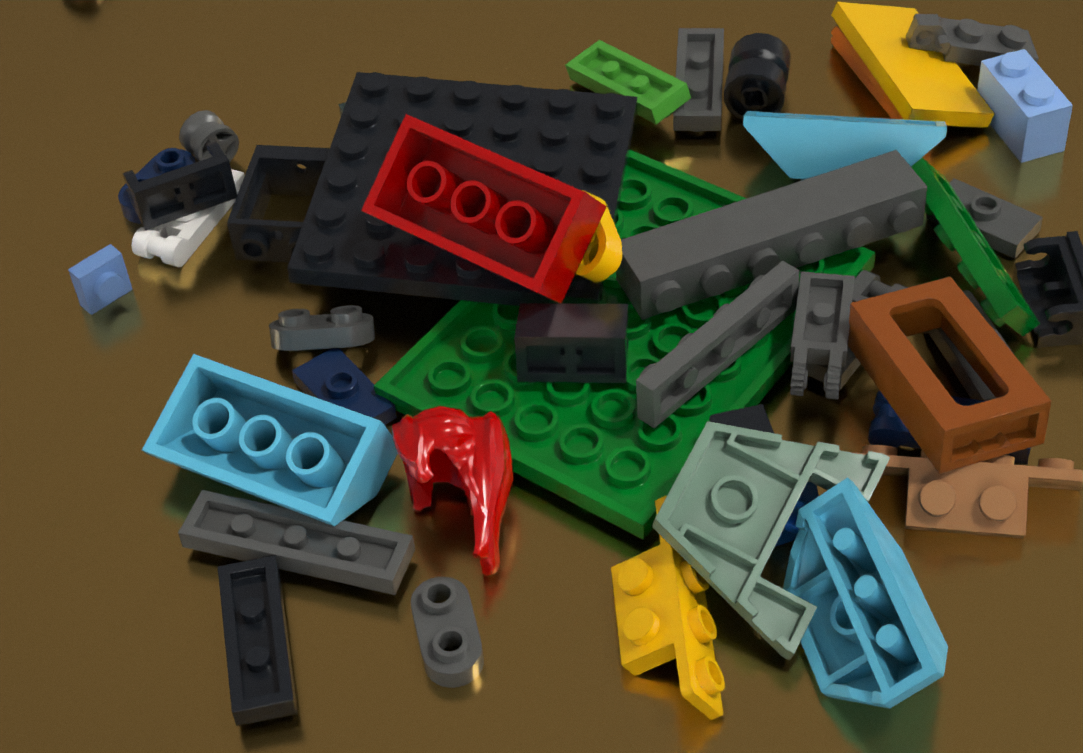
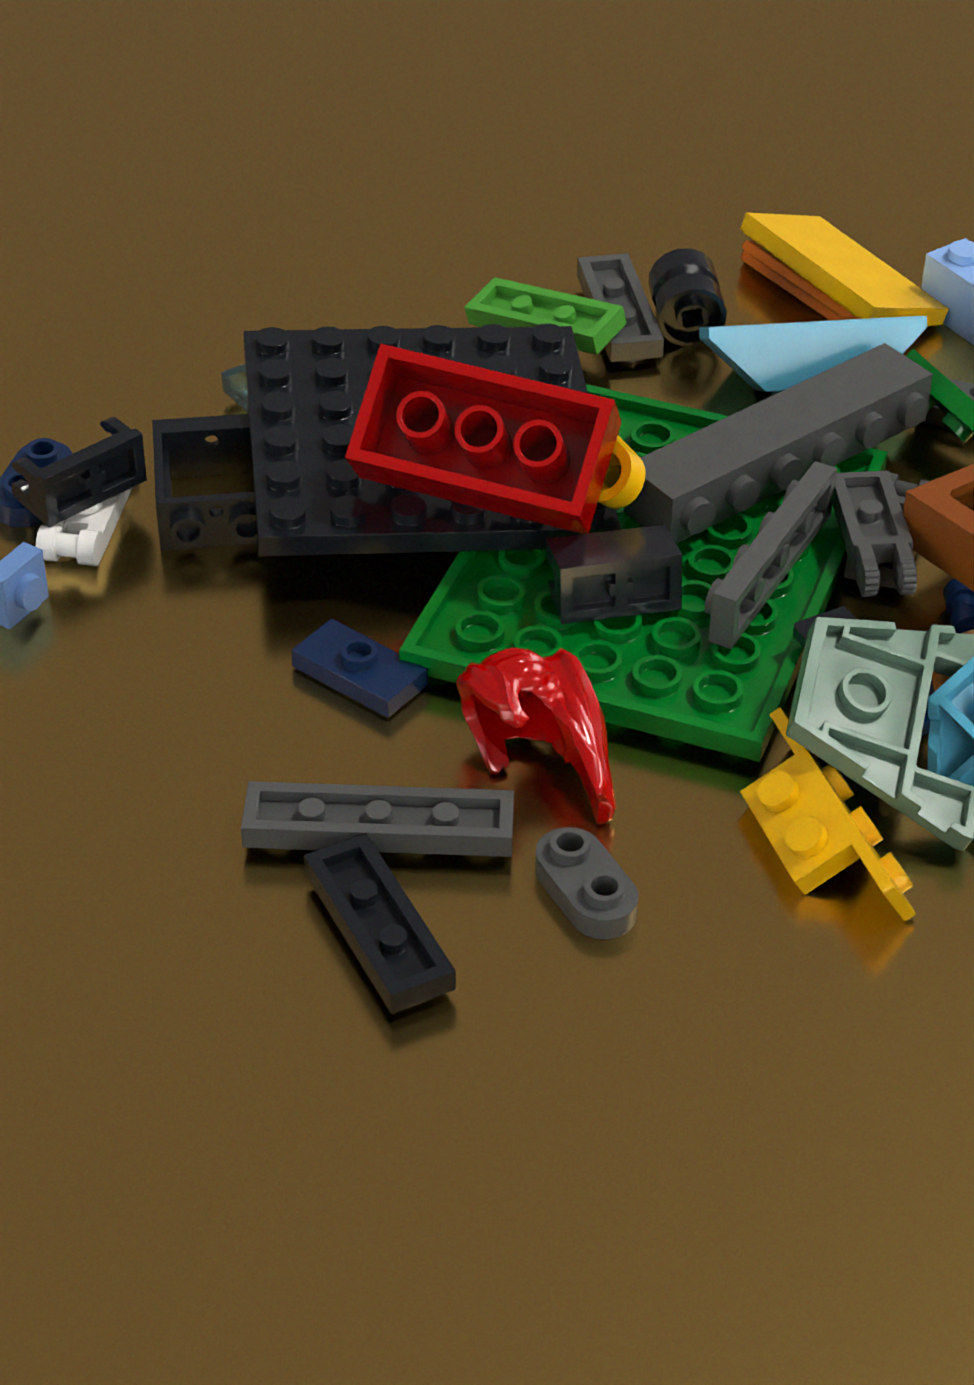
camera: 20 degrees left, 5 degrees down
medium azure slope [142,354,398,526] -> none
dark grey wheel [179,110,239,162] -> none
dark grey plate [269,305,375,351] -> none
dark grey hinge [906,14,1039,66] -> none

